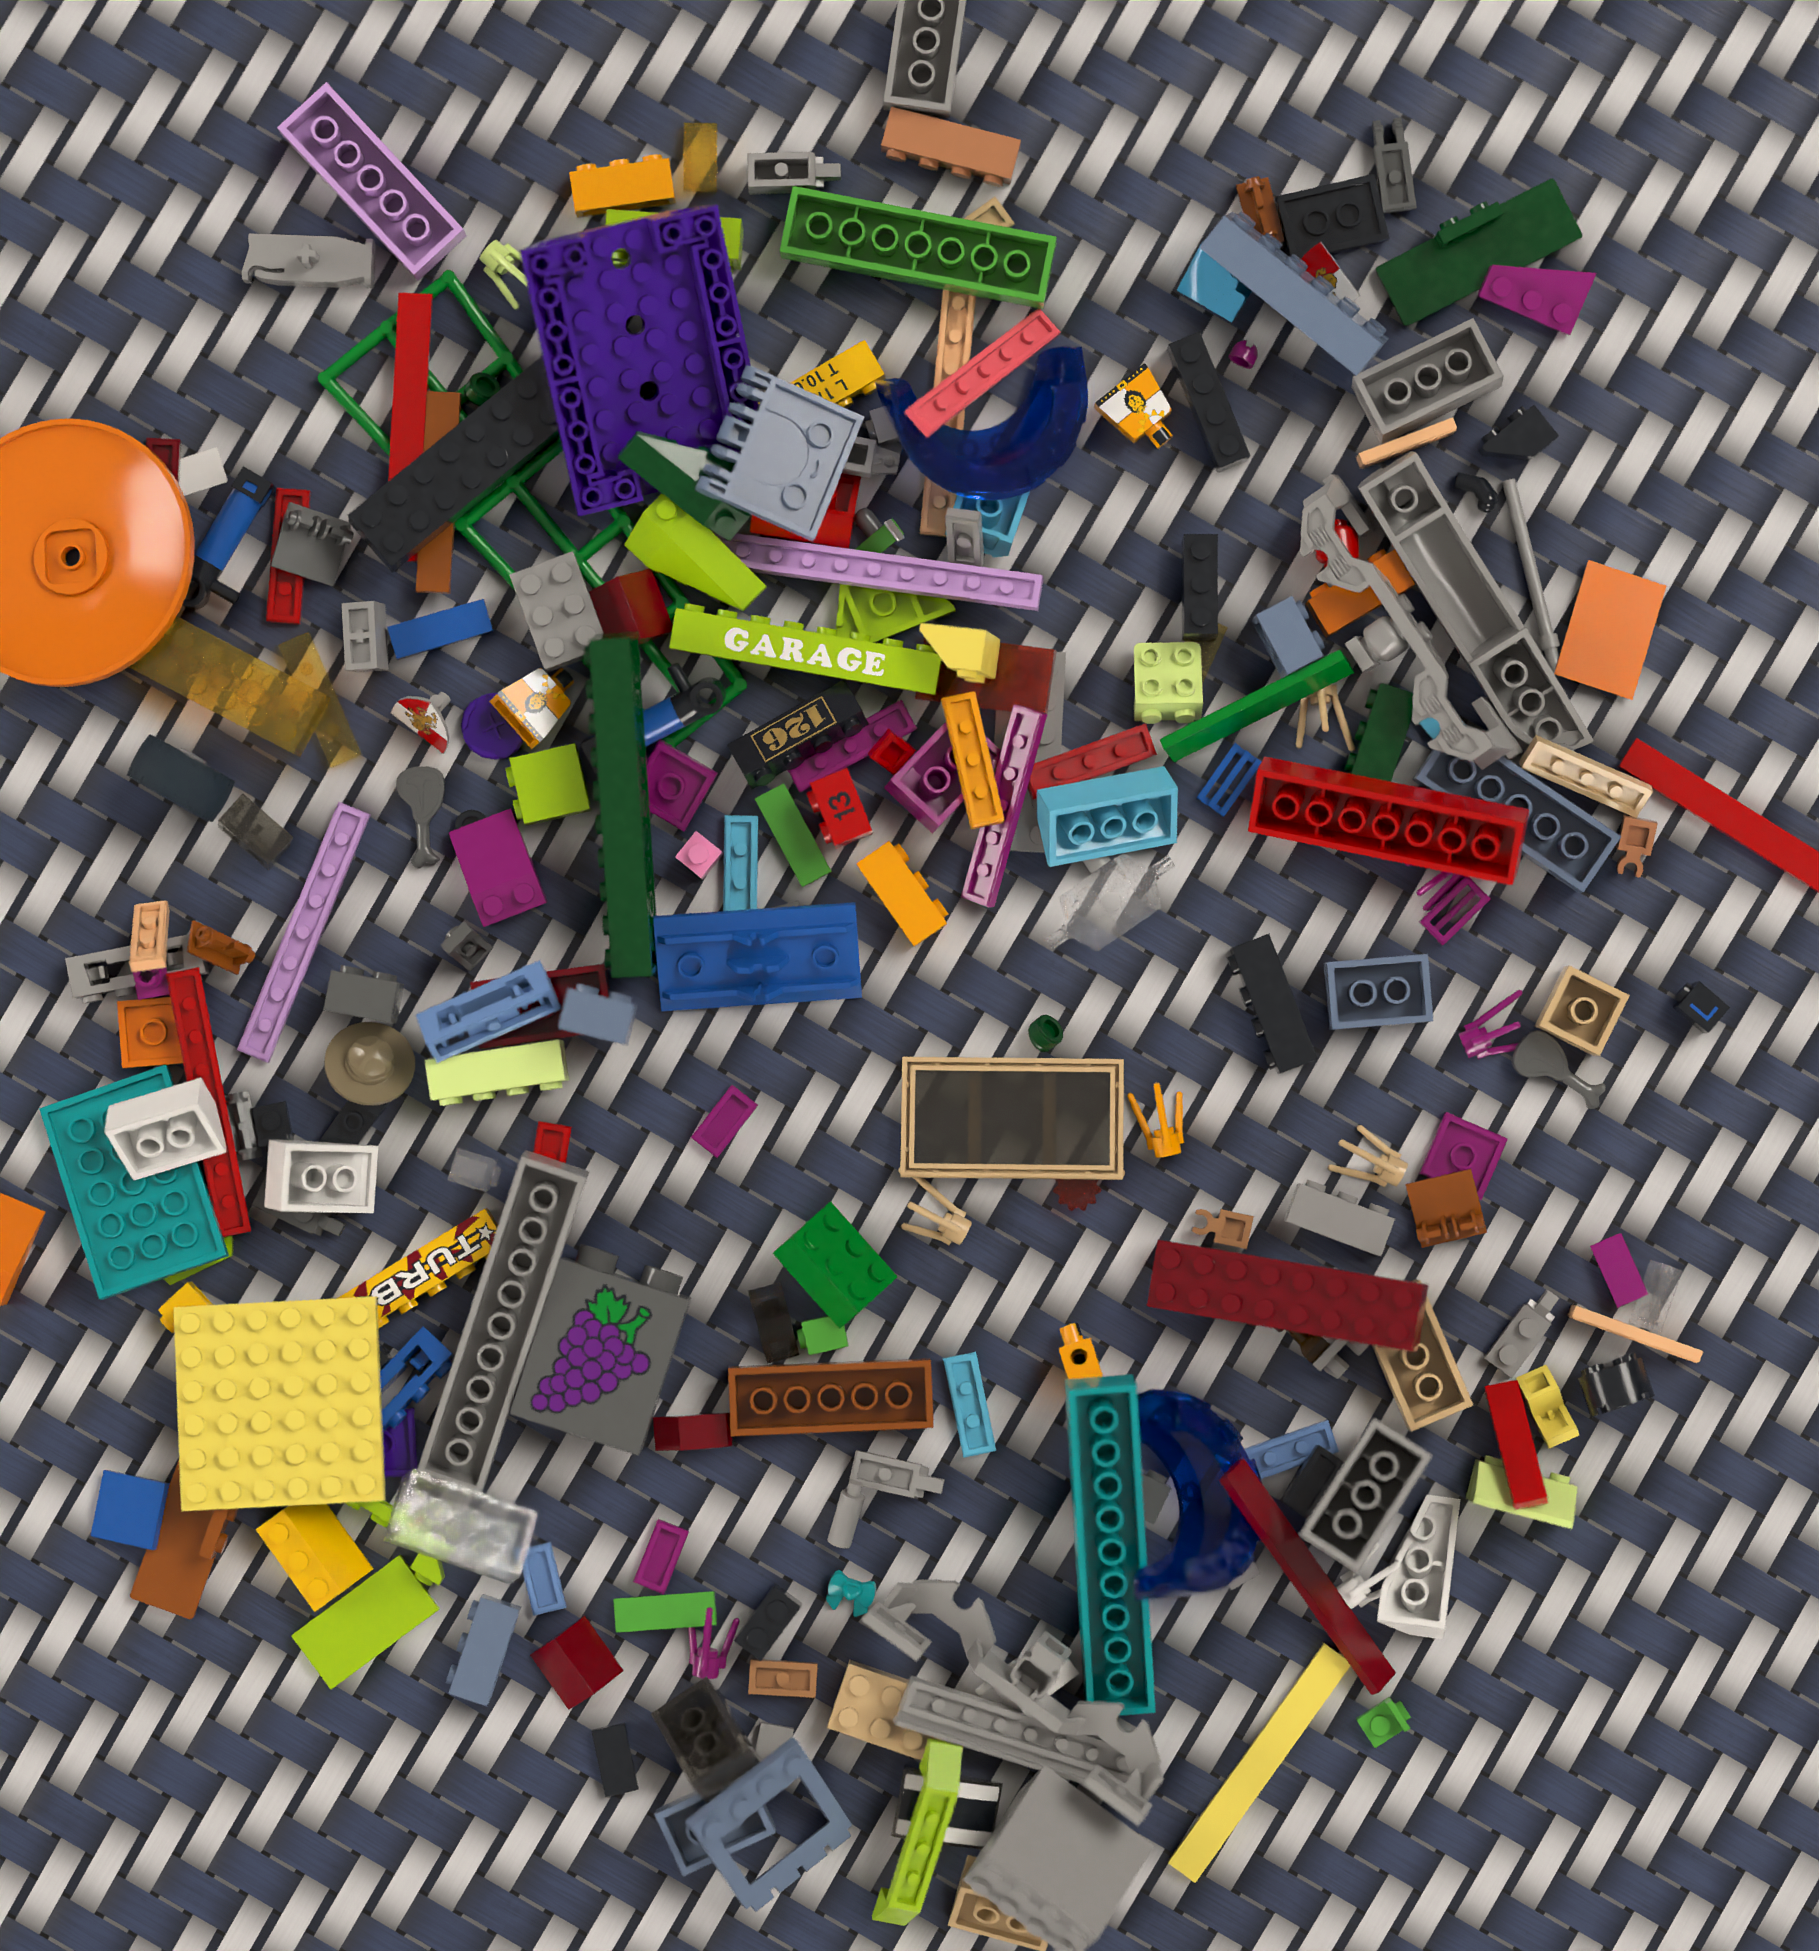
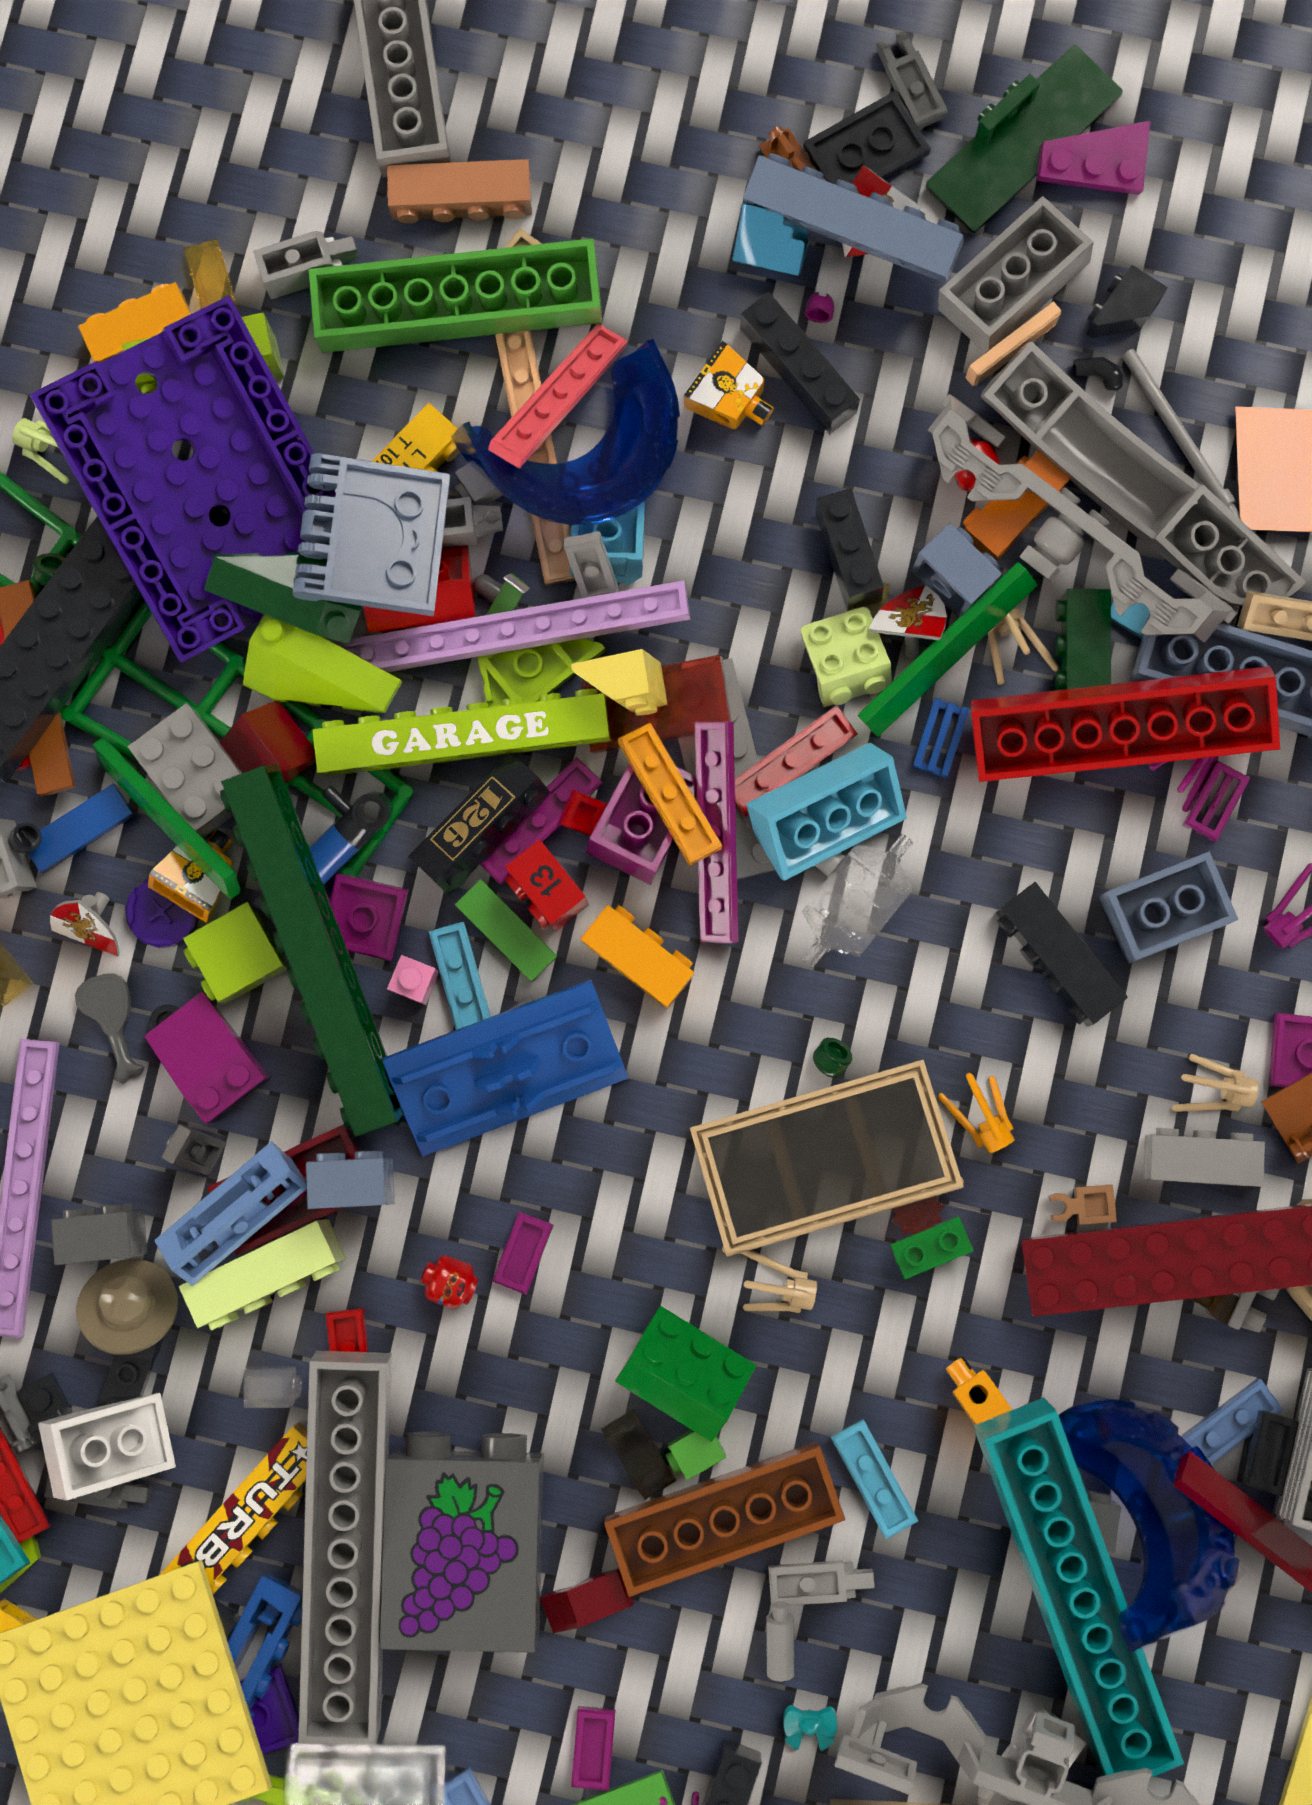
camera: 10 degrees left, 5 degrees down
none -> black hinge [9,822,42,854]
none -> green tile [92,738,240,900]
none -> red head [420,1255,478,1309]
none -> shield [869,585,947,658]
none -> green hinge [890,1216,974,1280]

